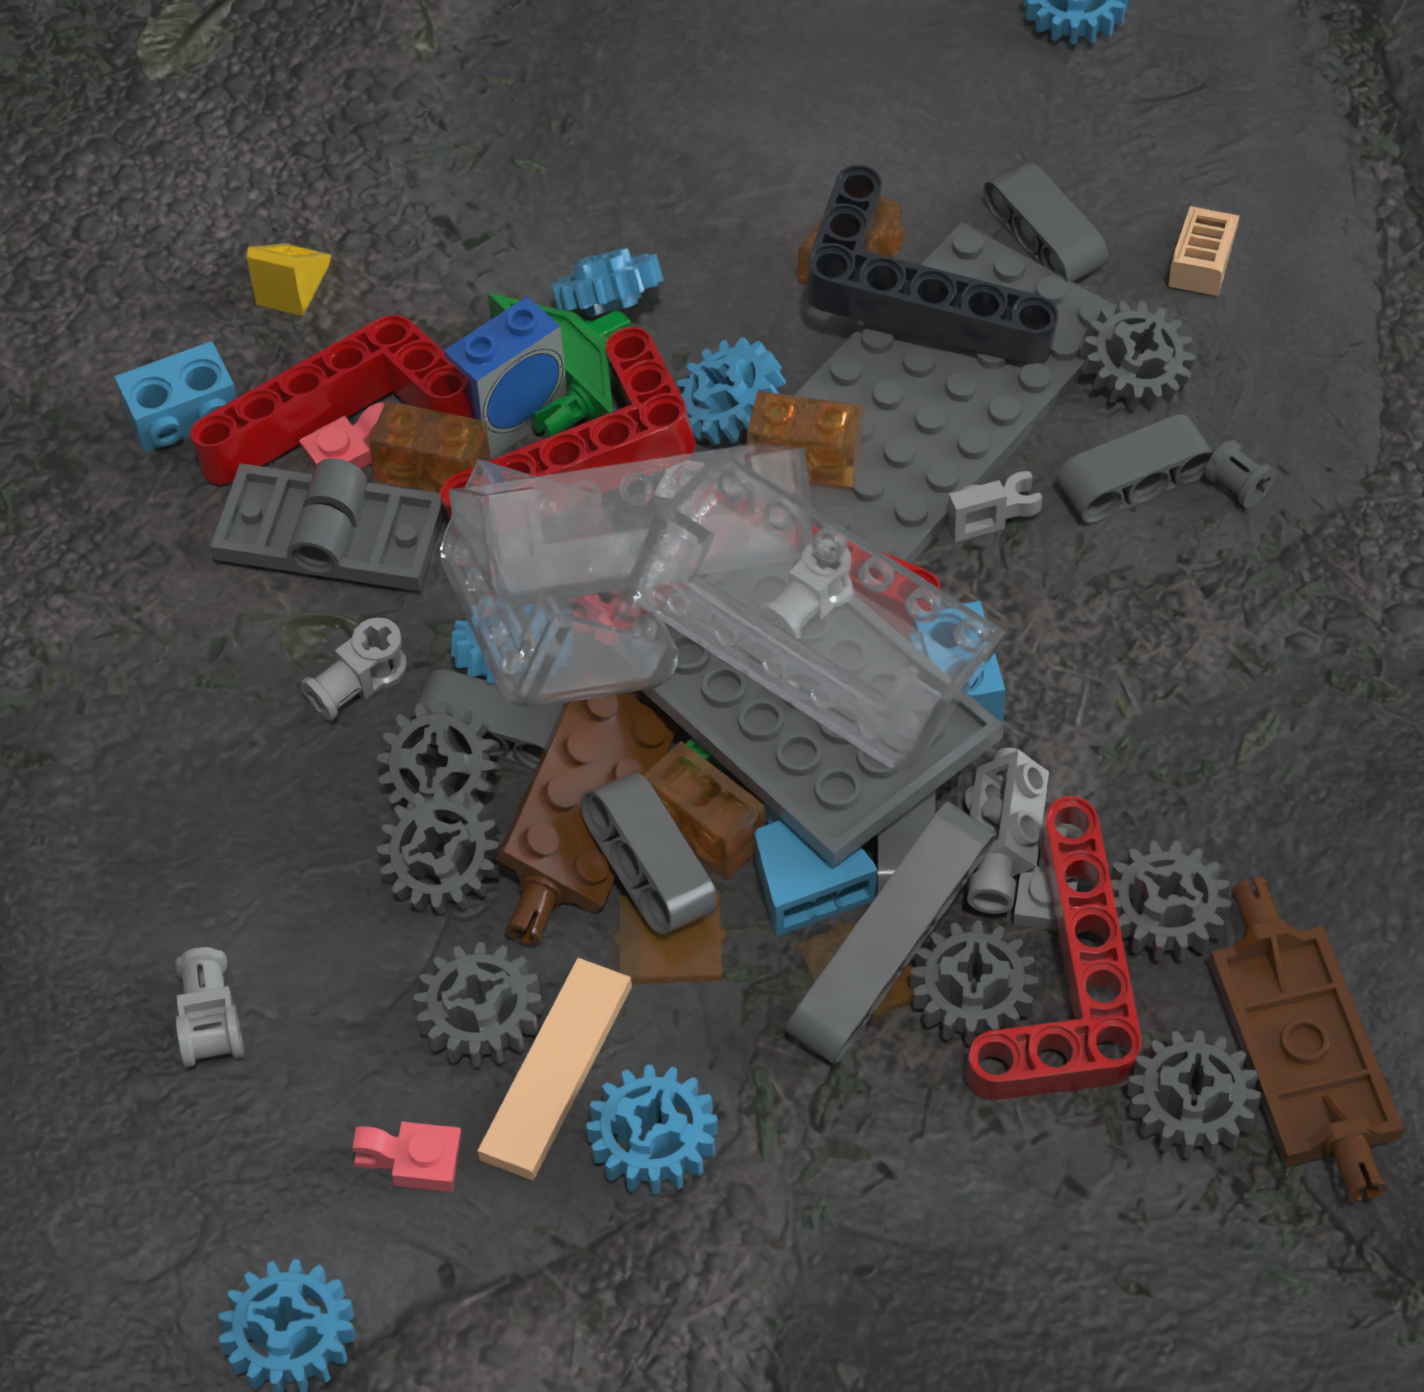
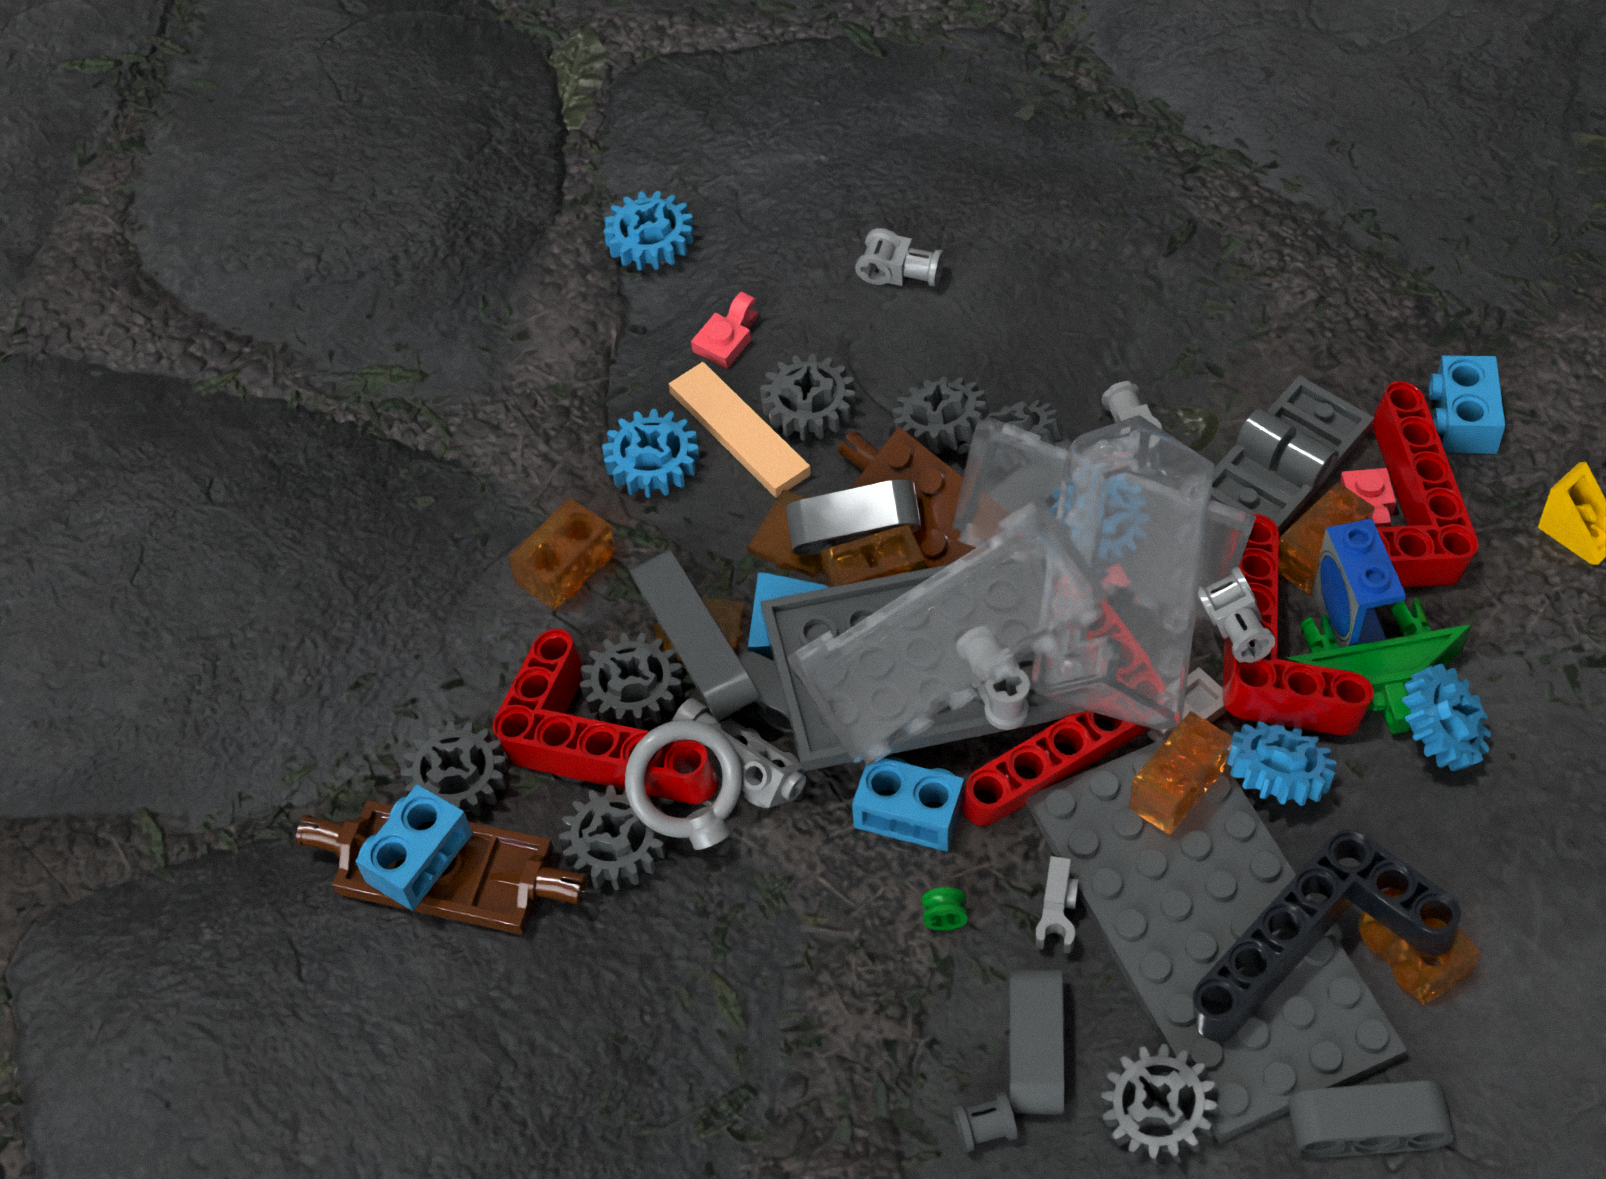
camera: 120 degrees right, 0 degrees up
none -> dark azure brick [355,784,473,911]
none -> clear orange brick [508,498,615,610]
none -> light grey piece [625,720,742,850]
none -> green bush [921,887,968,931]
none -> light grey connector [1194,566,1275,663]

